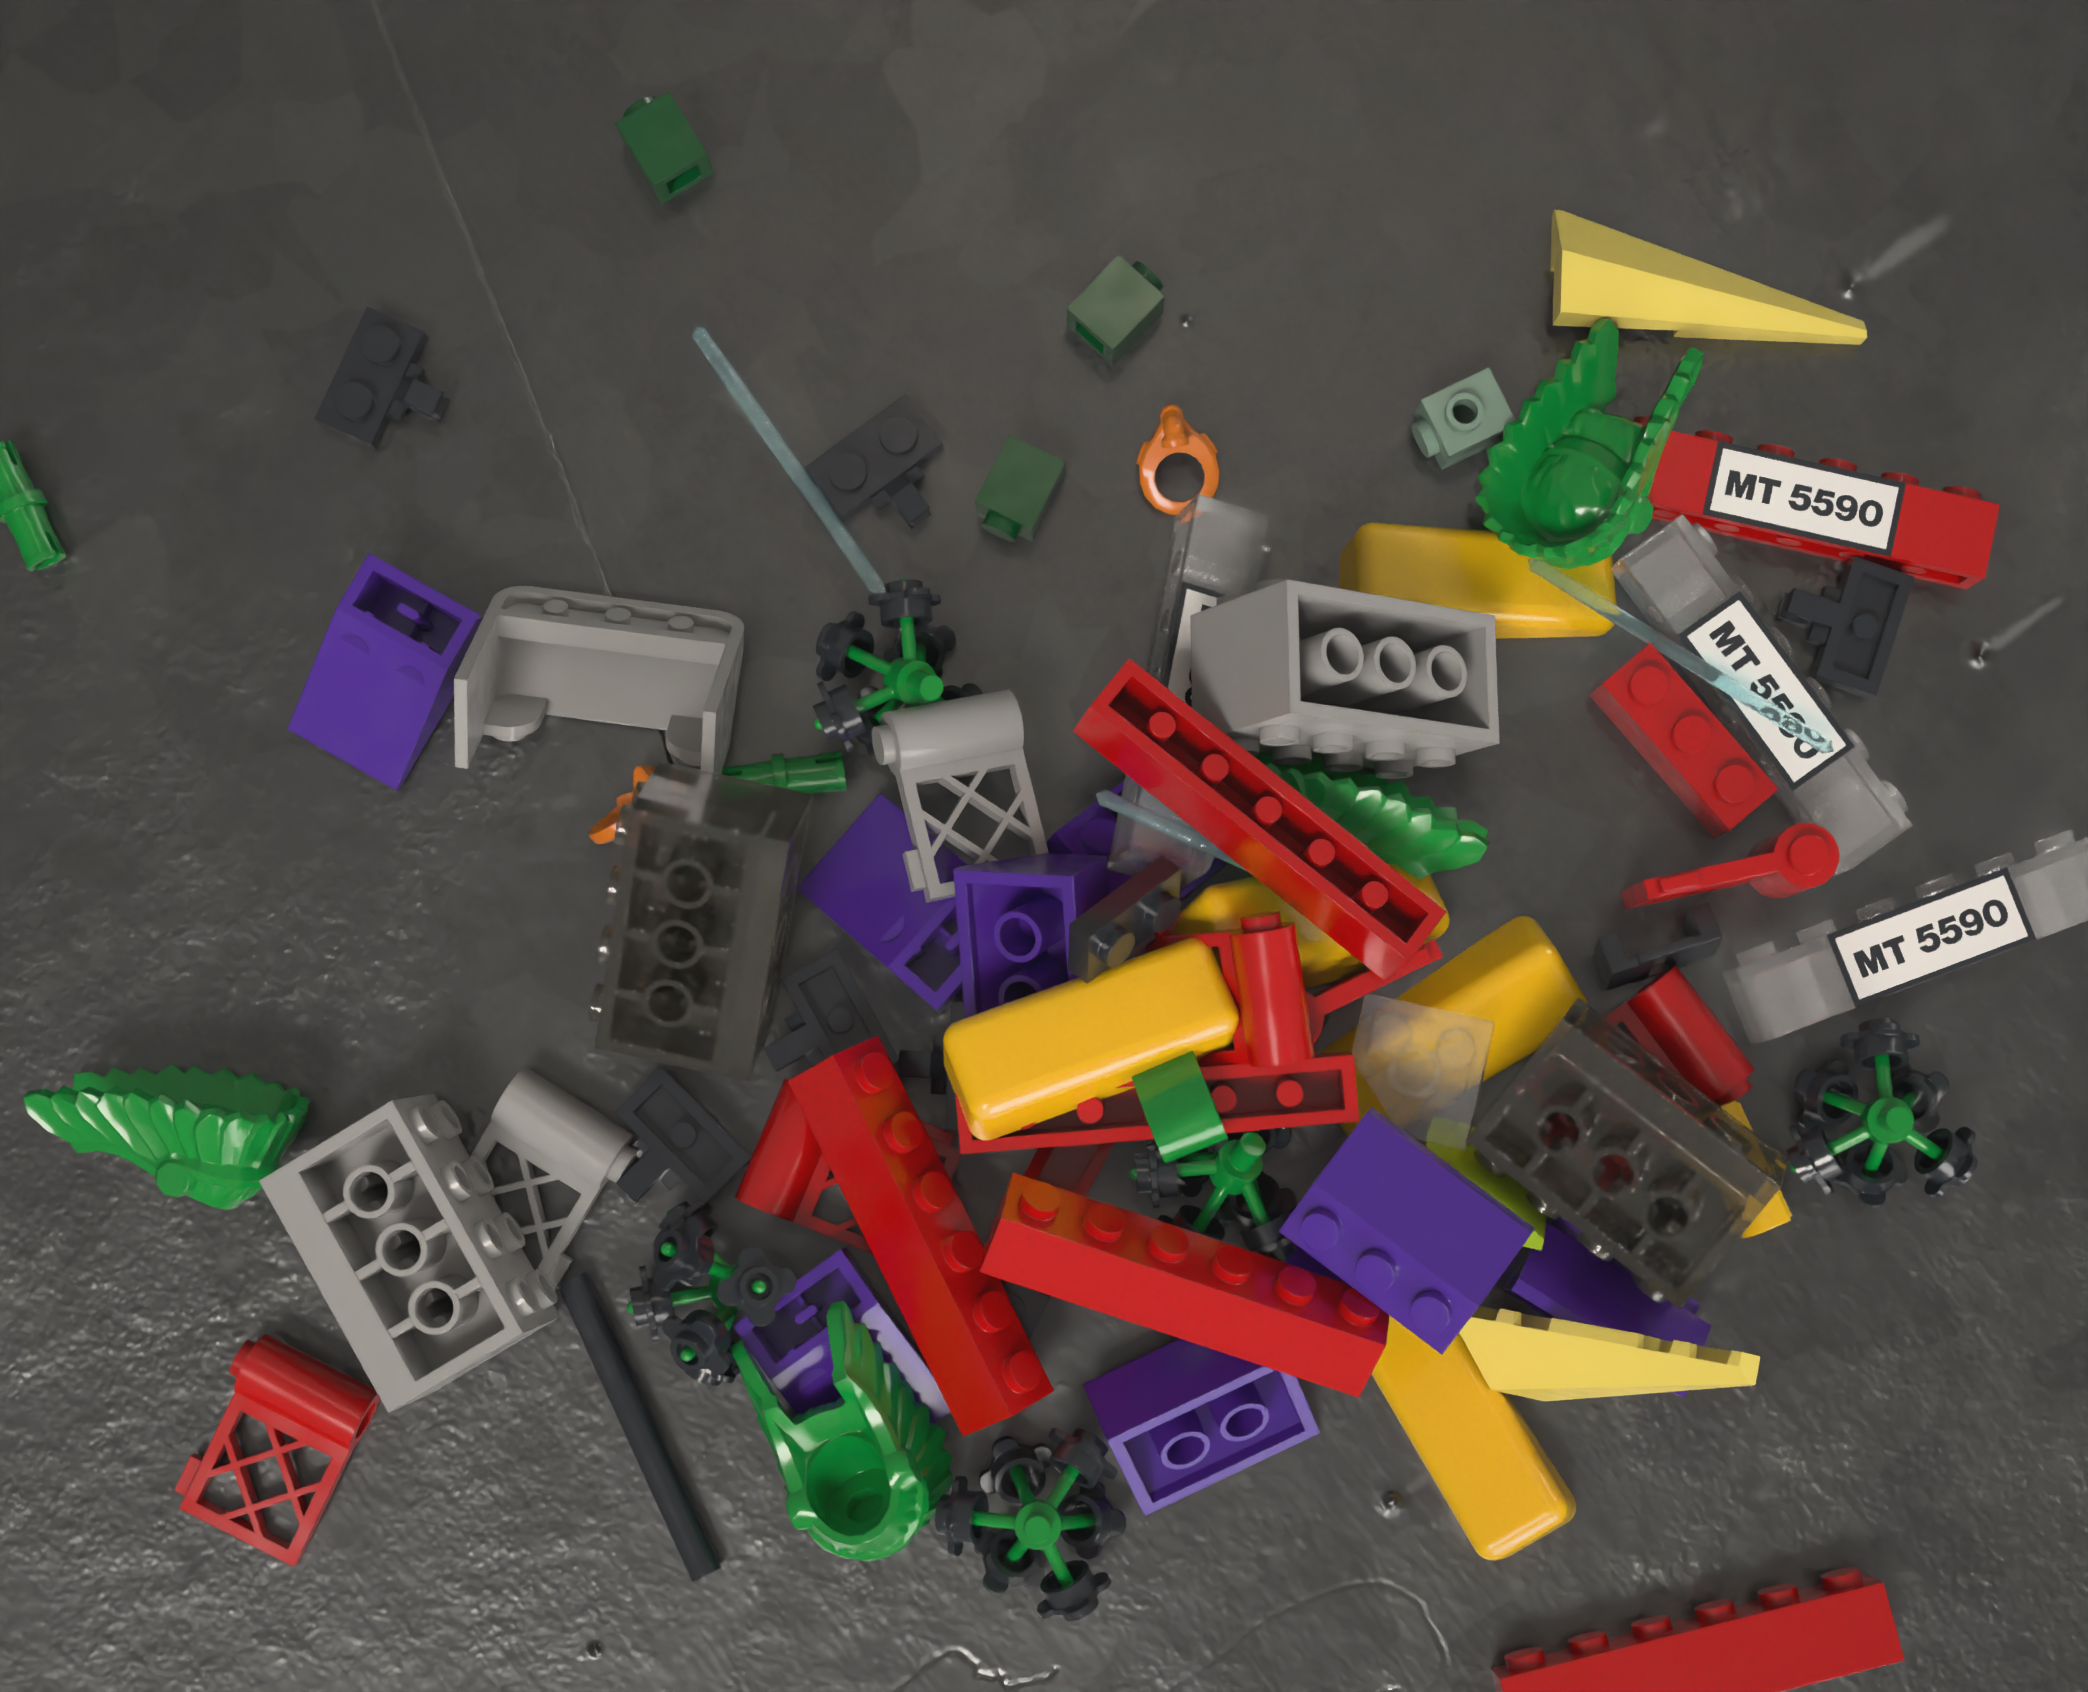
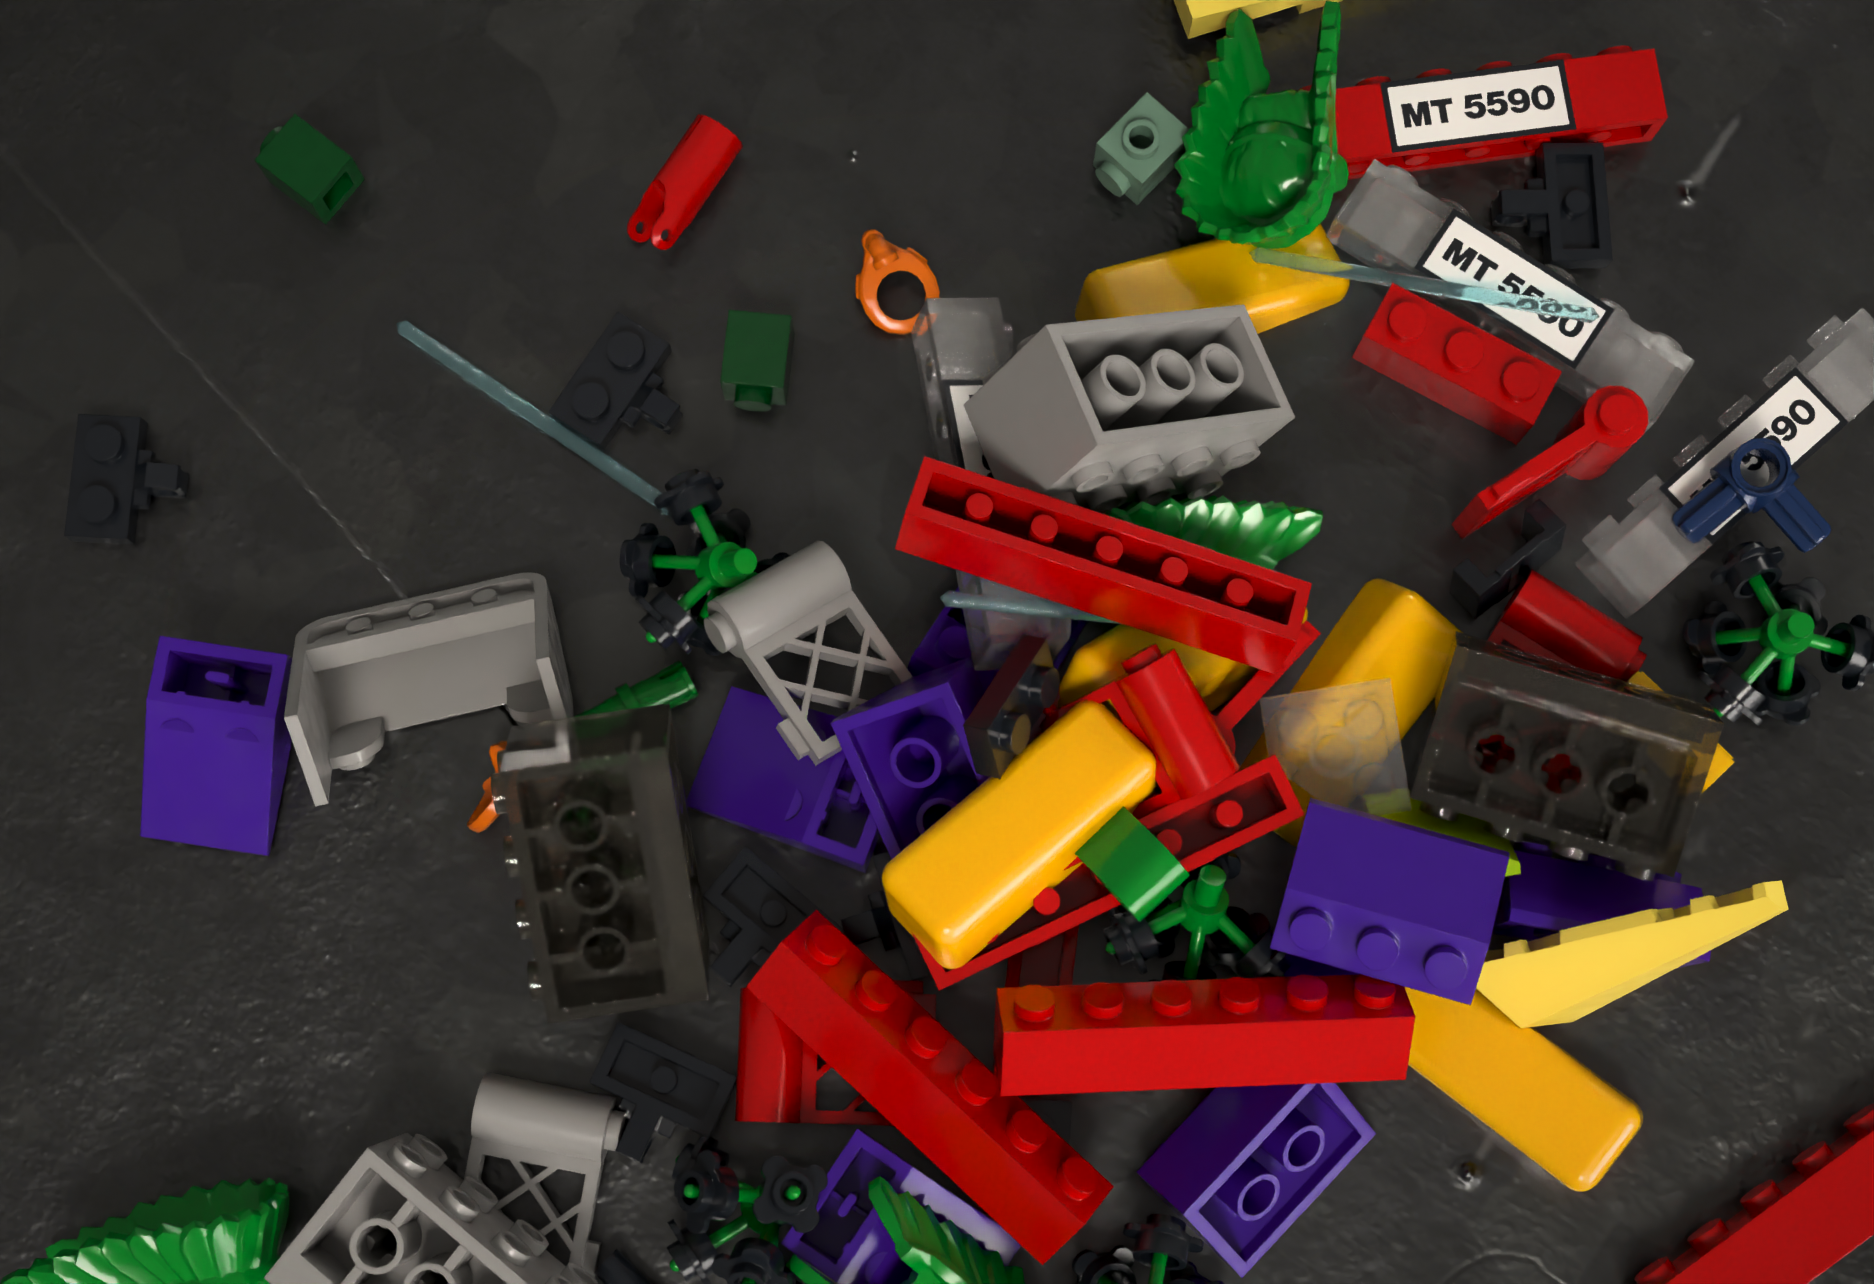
camera: 25 degrees left, 5 degrees down
dark green brick [1067,254,1165,366] -> none
none -> red piece [627,114,743,250]
none -> dark blue axle [1671,438,1831,553]

